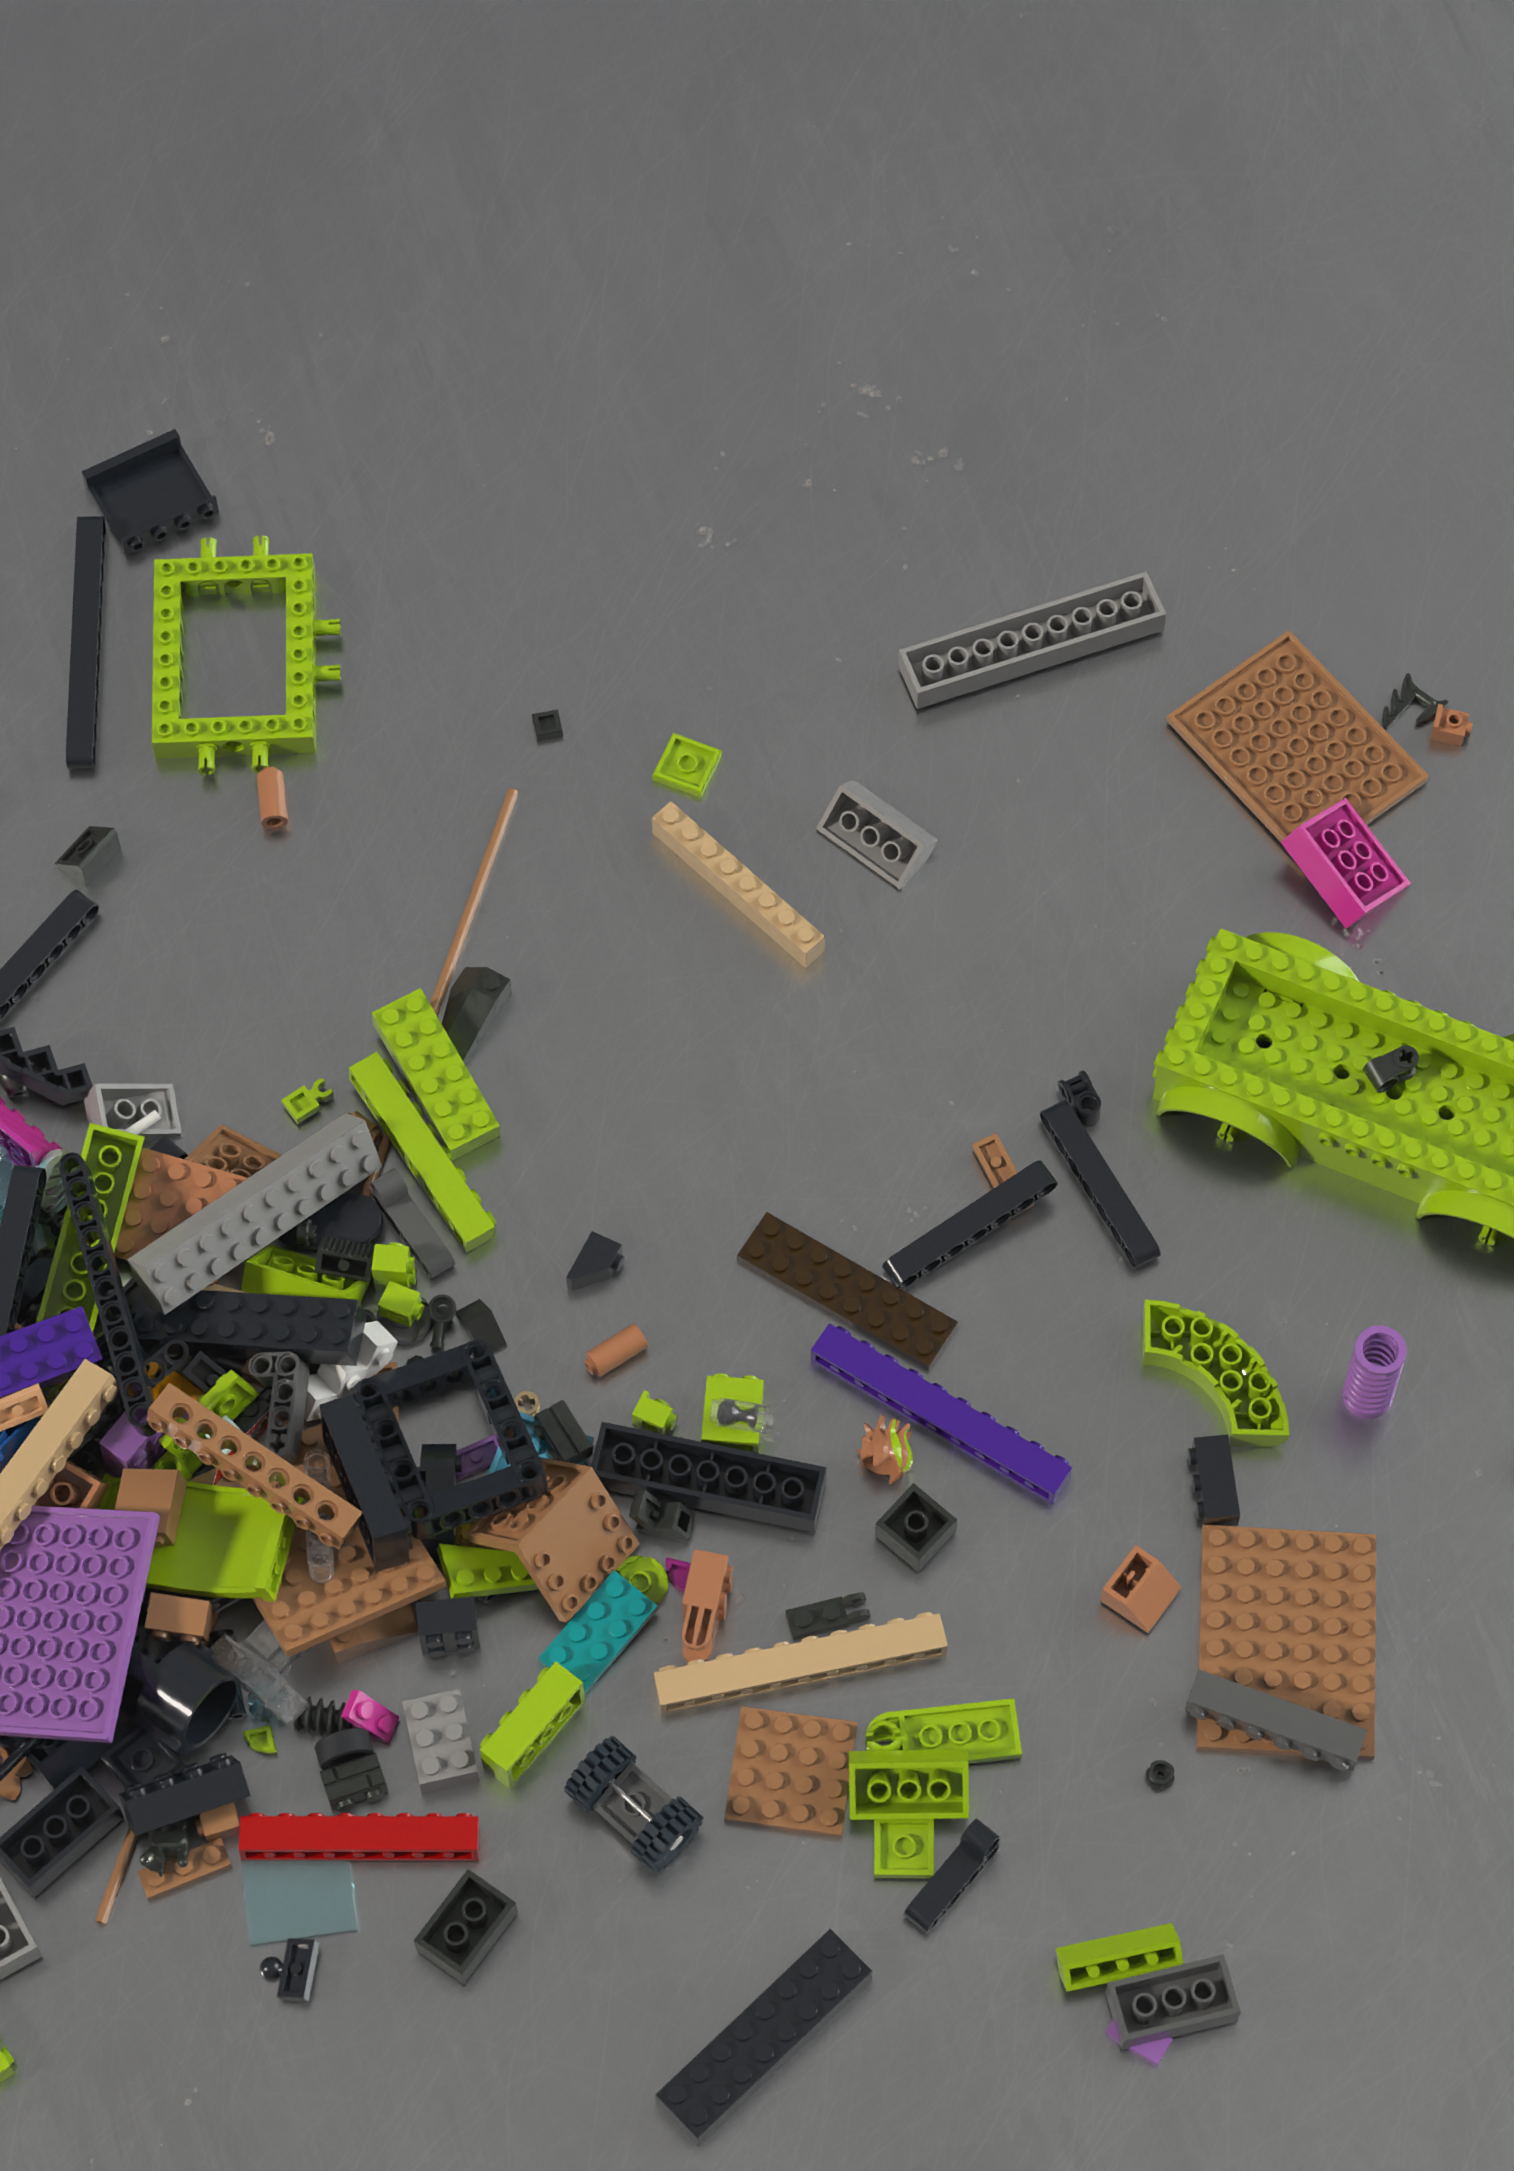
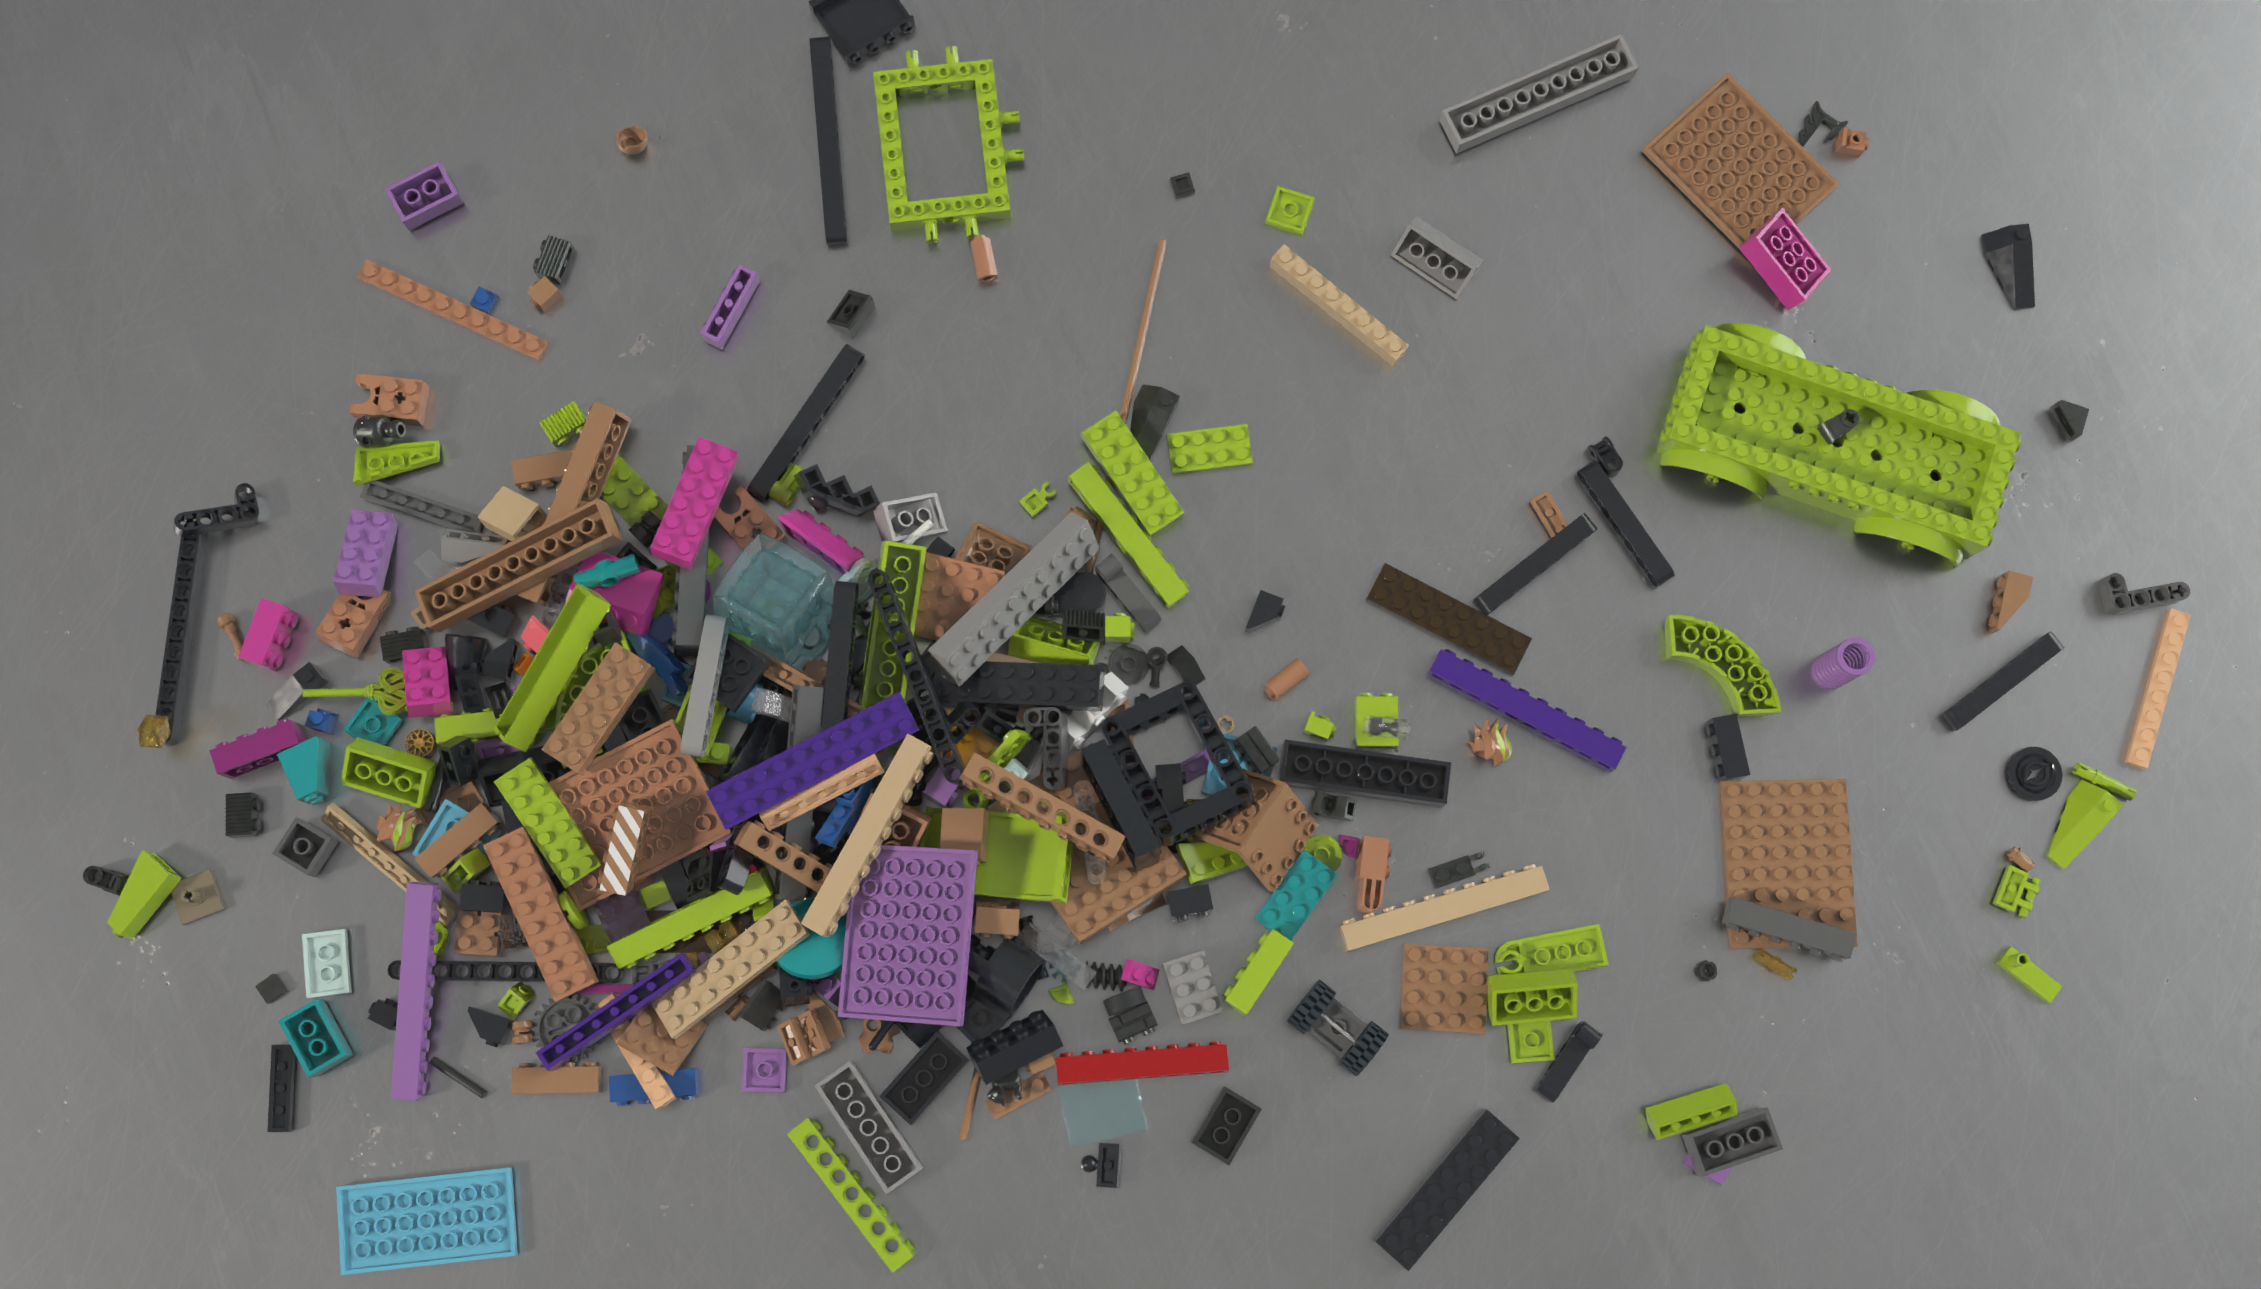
camera: 10 degrees left, 15 degrees up
lime brick [378,1281,424,1328] -> none
pearl dark grey brick [875,1483,957,1572] -> none
nougat slope [1100,1545,1181,1633] -> none
none -> lime plate [1166,424,1253,475]
none -> clear yellow pin [1753,947,1797,981]

